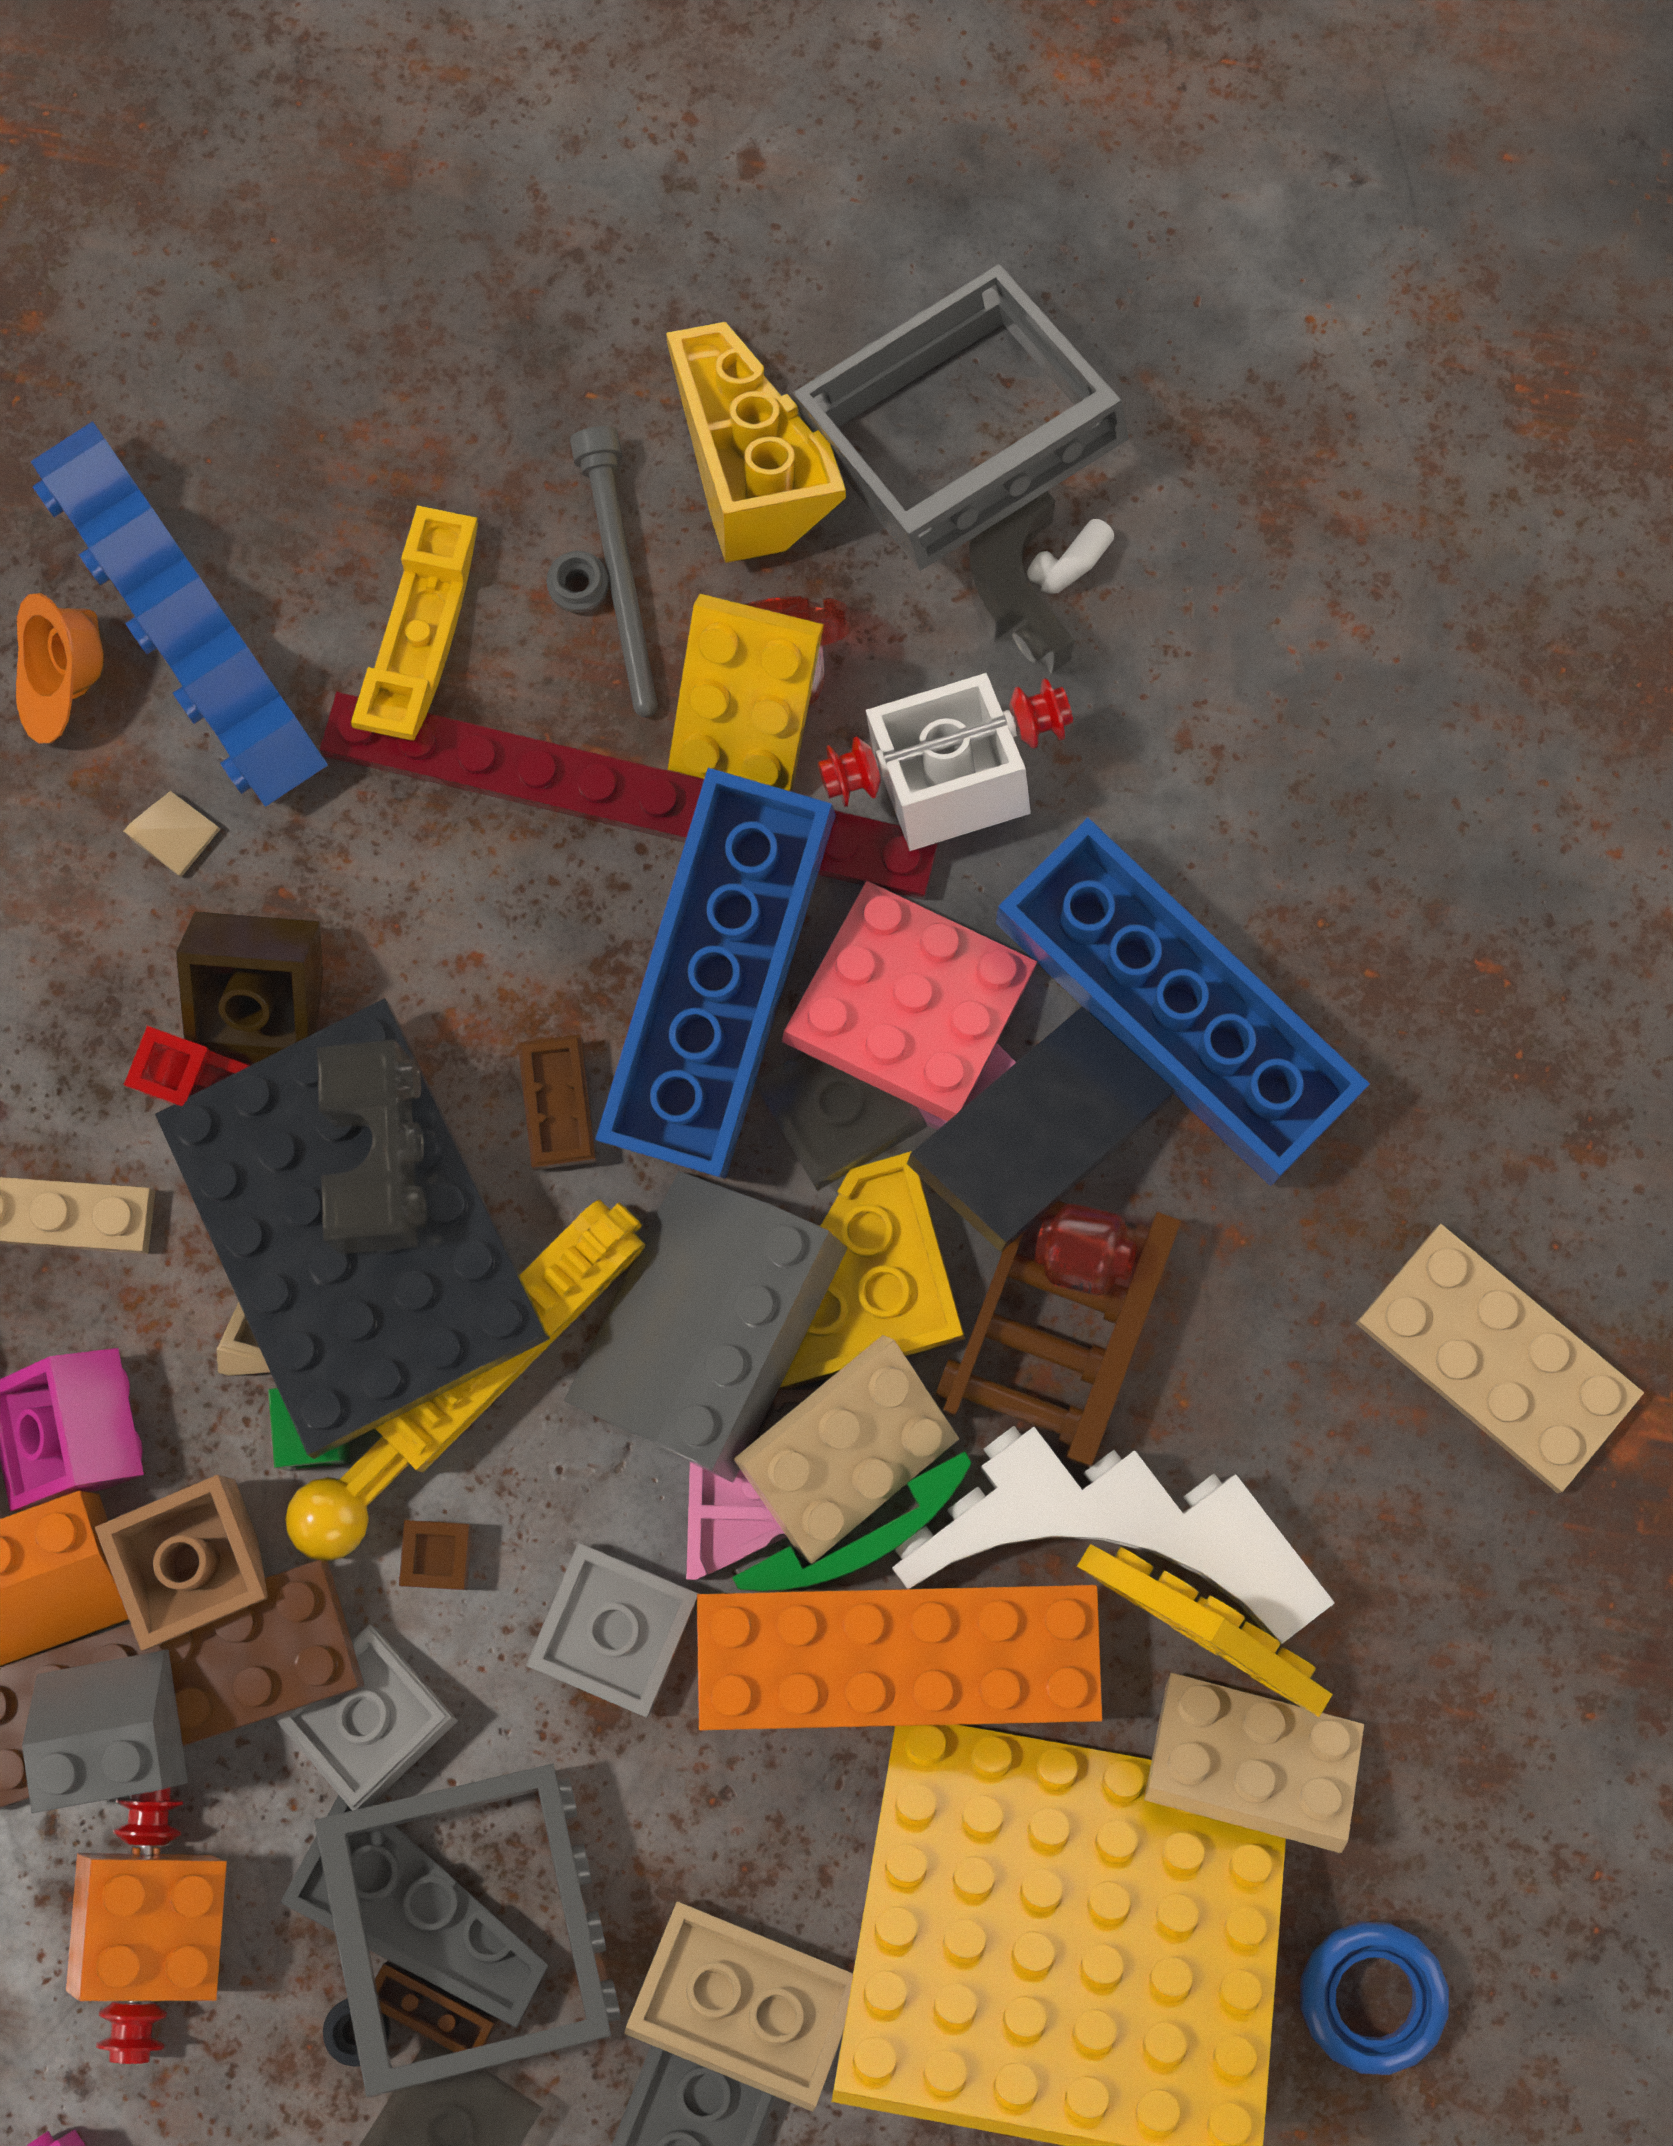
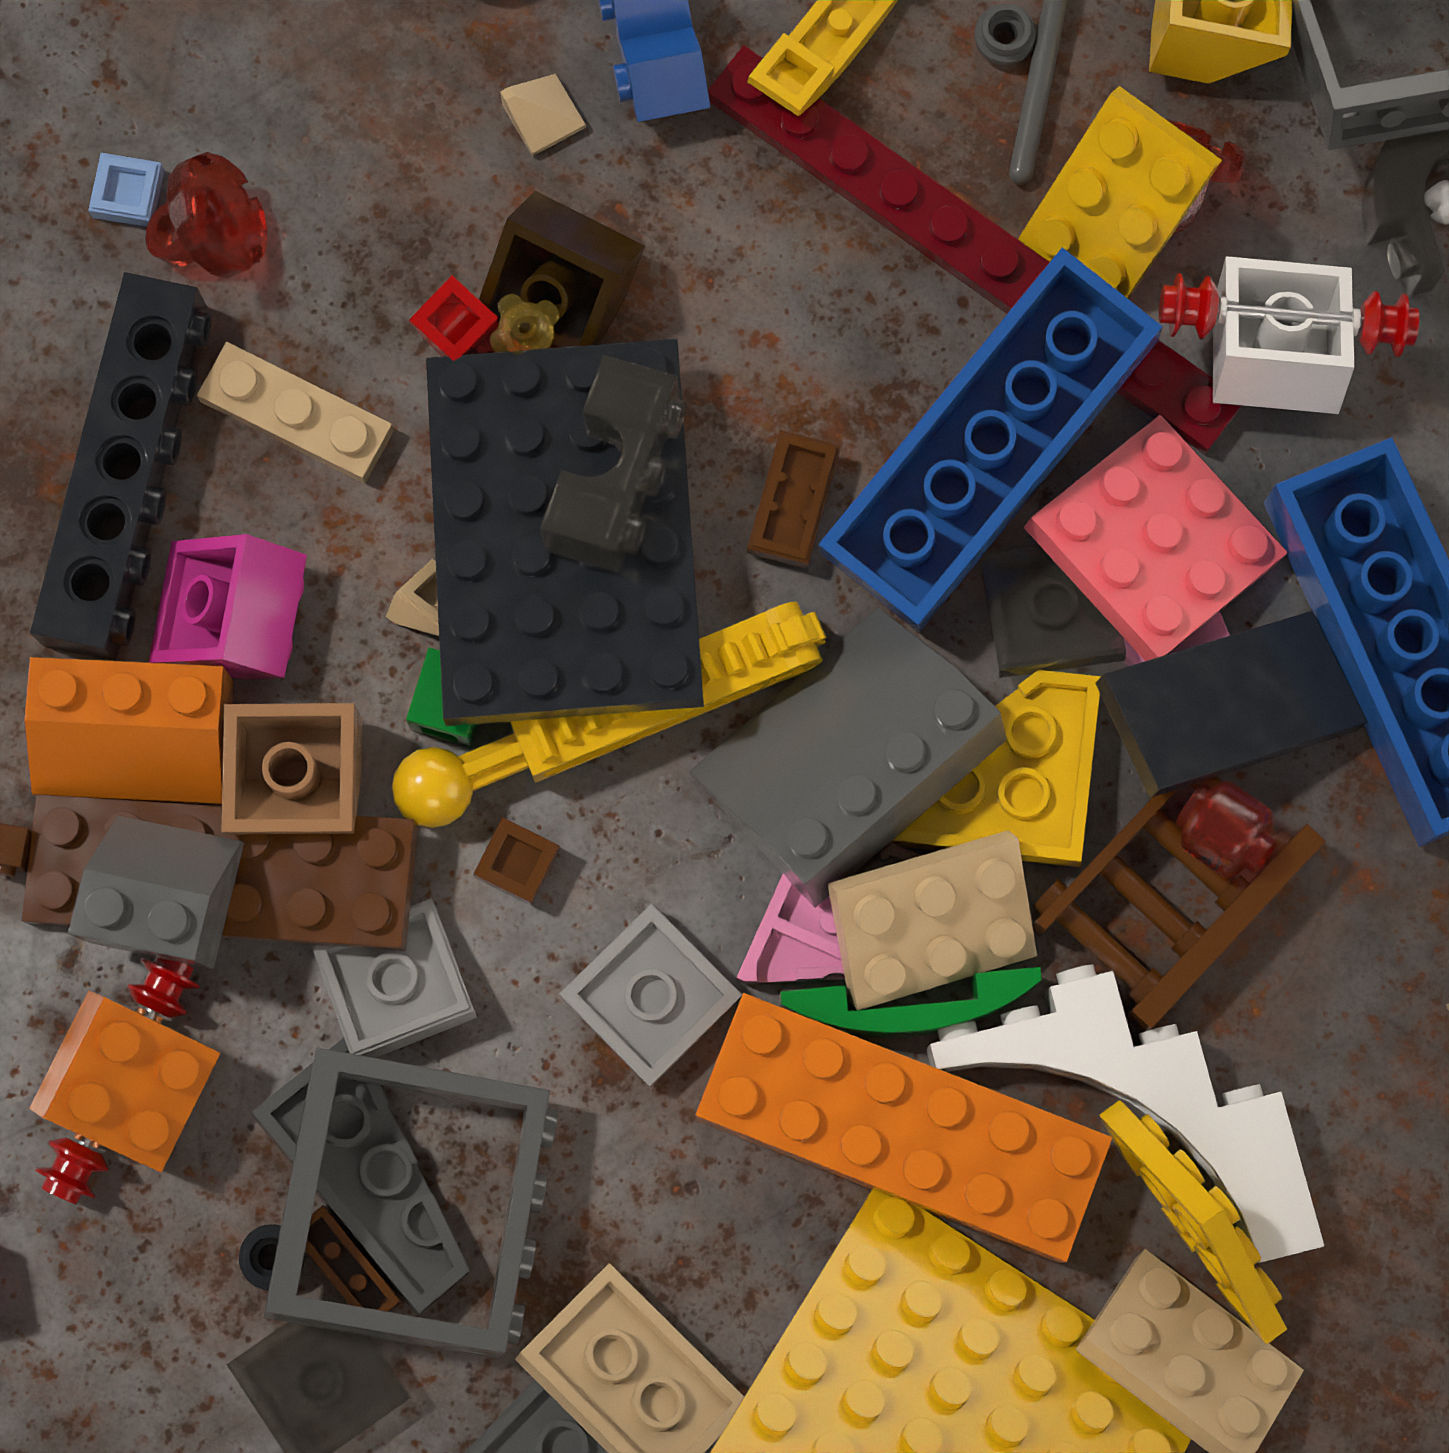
camera: 15 degrees right, 0 degrees up
none -> clear yellow plate [490,294,559,356]

